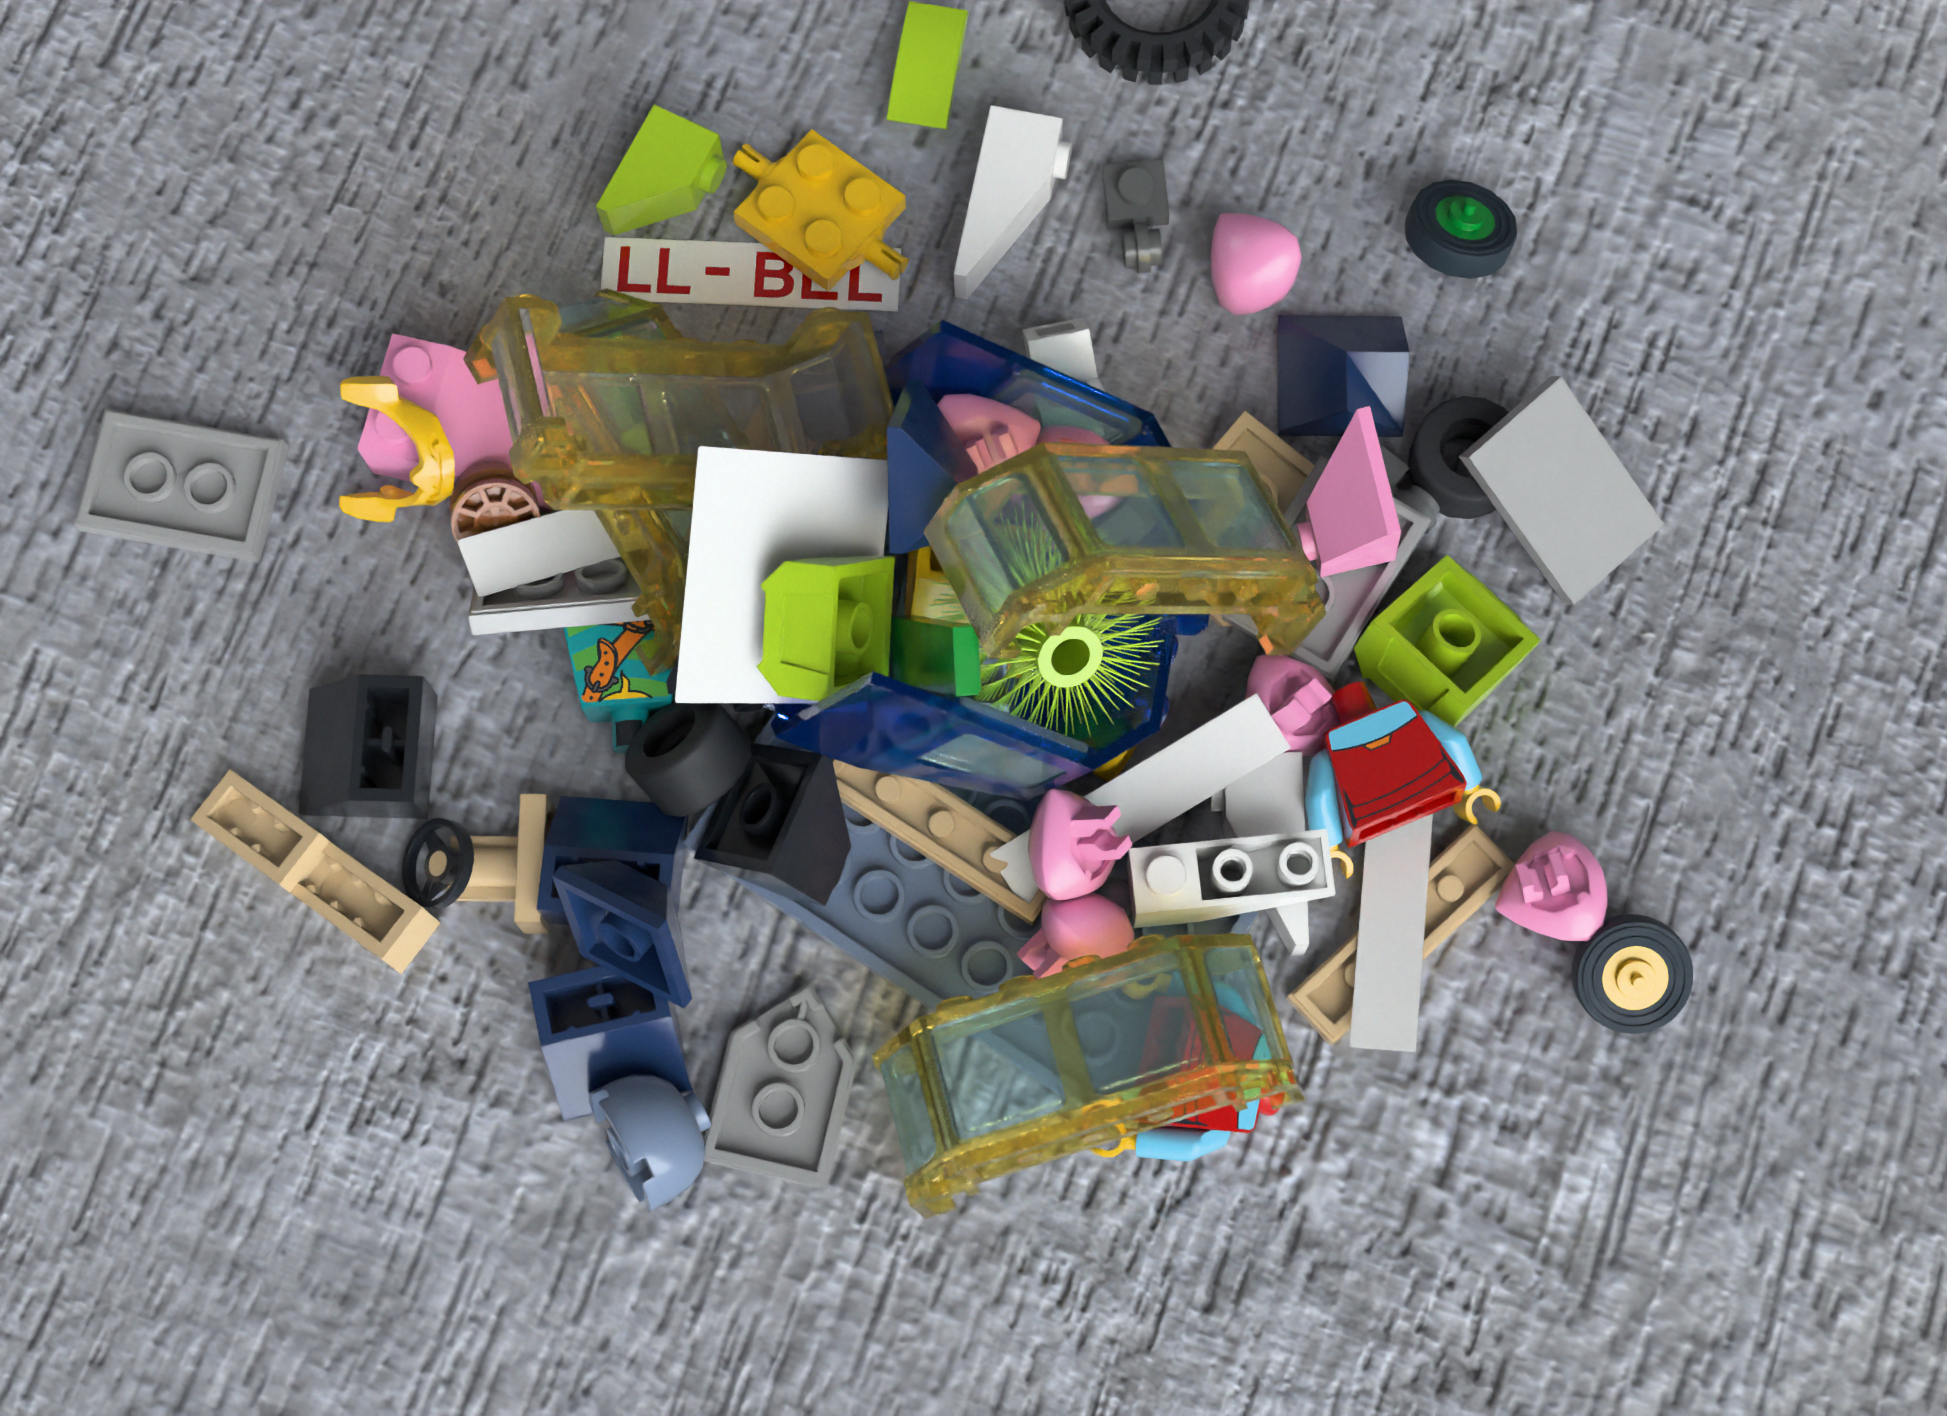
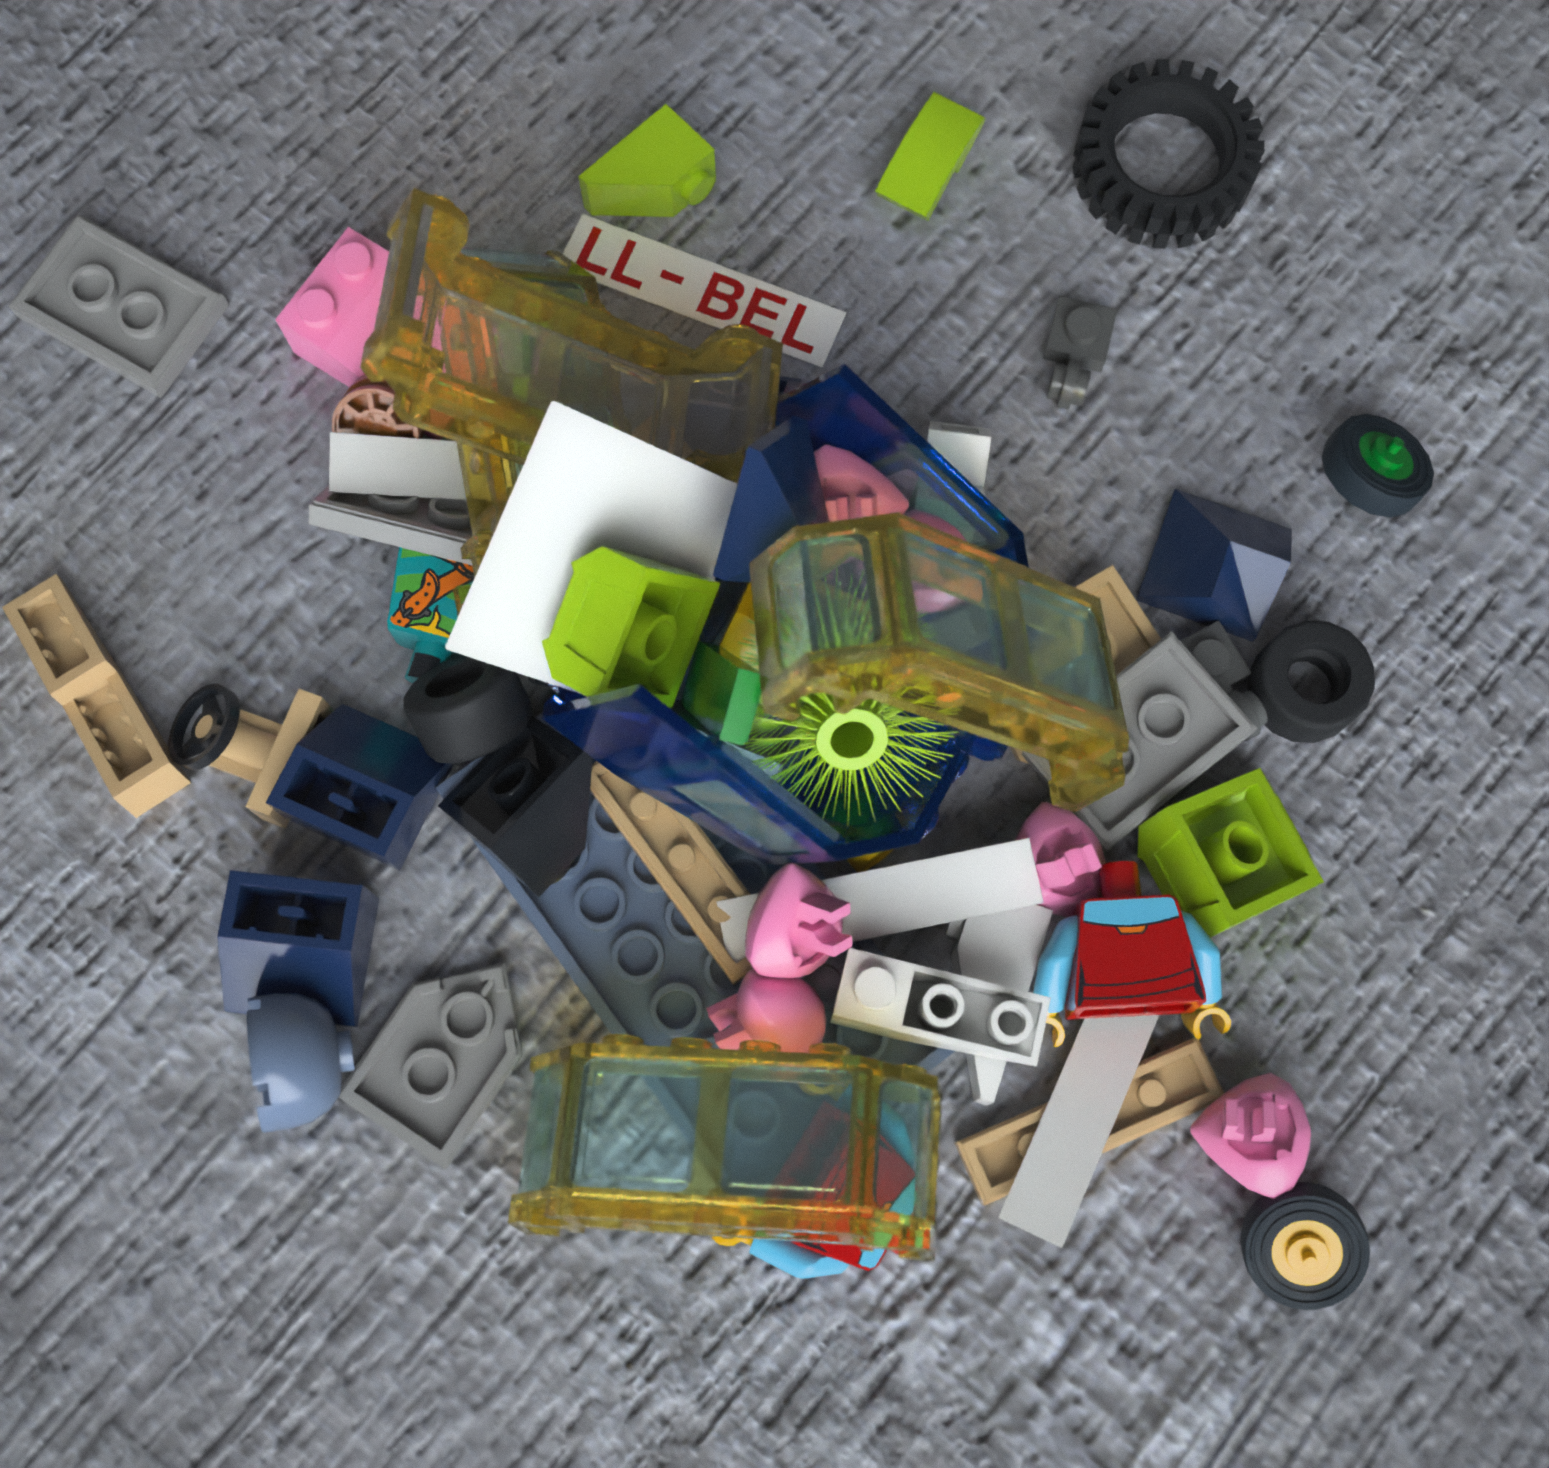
camera: 15 degrees right, 0 degrees up
black slope [298,674,438,819] -> none
yellow helmet [339,376,455,522] -> none
dark blue slope [552,860,692,1008] -> none
yellow plate [733,129,909,292] -> none
white slope [954,105,1072,299] -> none
bright pink piece [1210,213,1302,316] -> none
bright pink slope [1296,406,1401,577] -> none
tile [1459,376,1664,605] -> none

